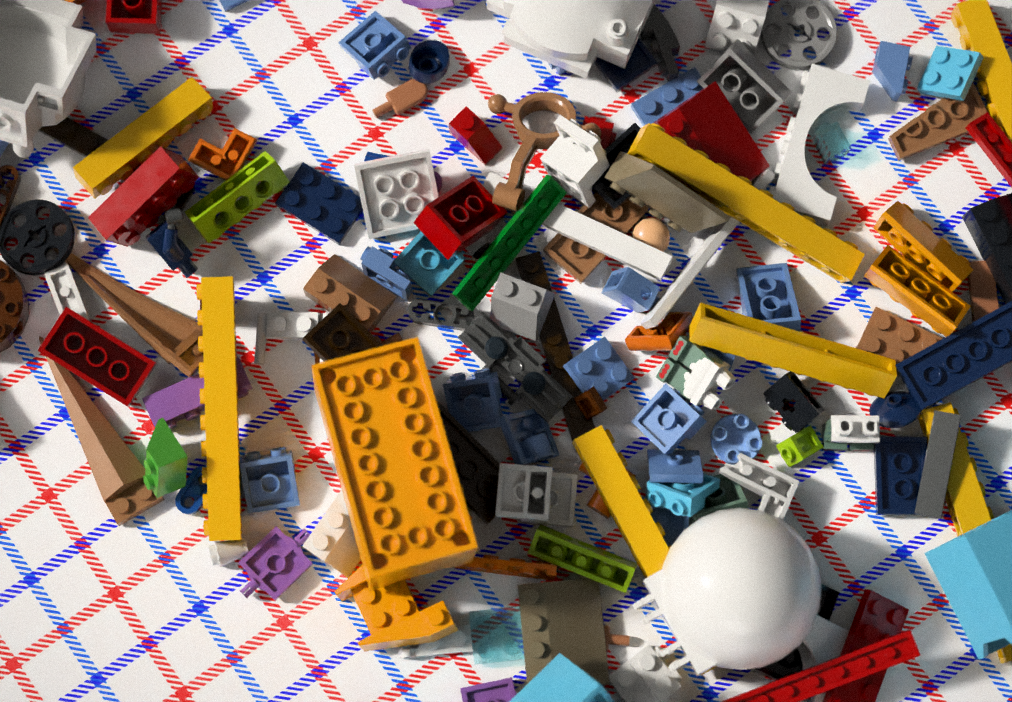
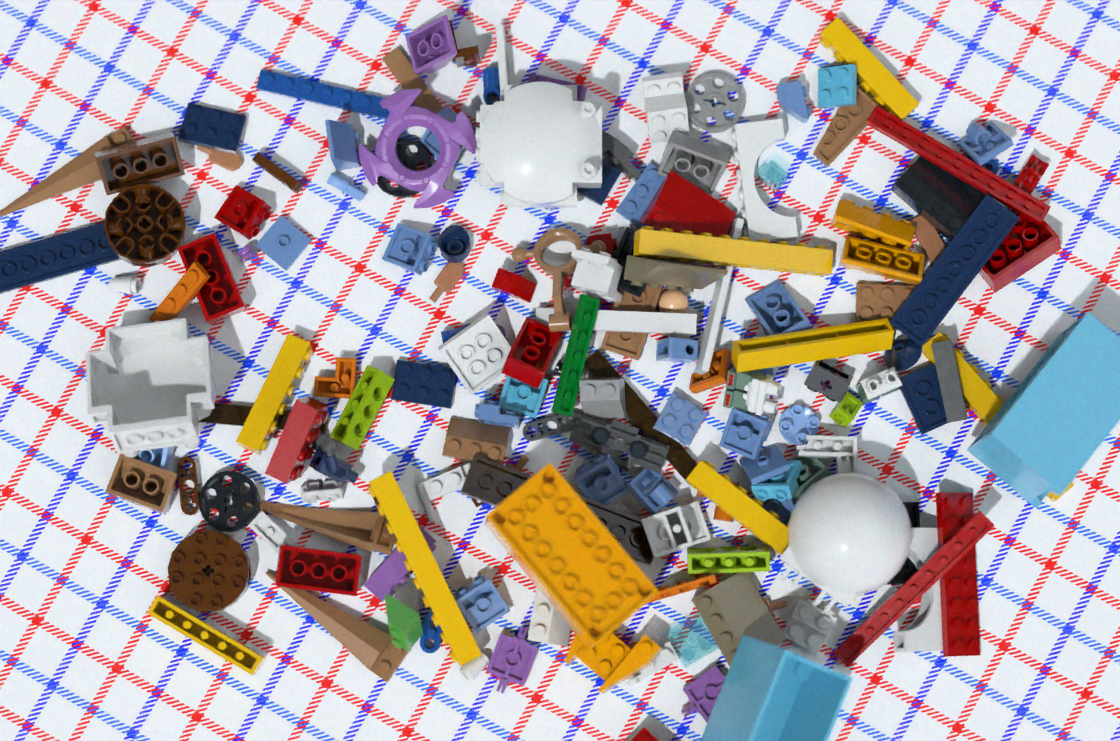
camera: 20 degrees left, 5 degrees up
reddish brown tile [574,386,608,420] -> none
none -> white hinge [300,480,343,504]

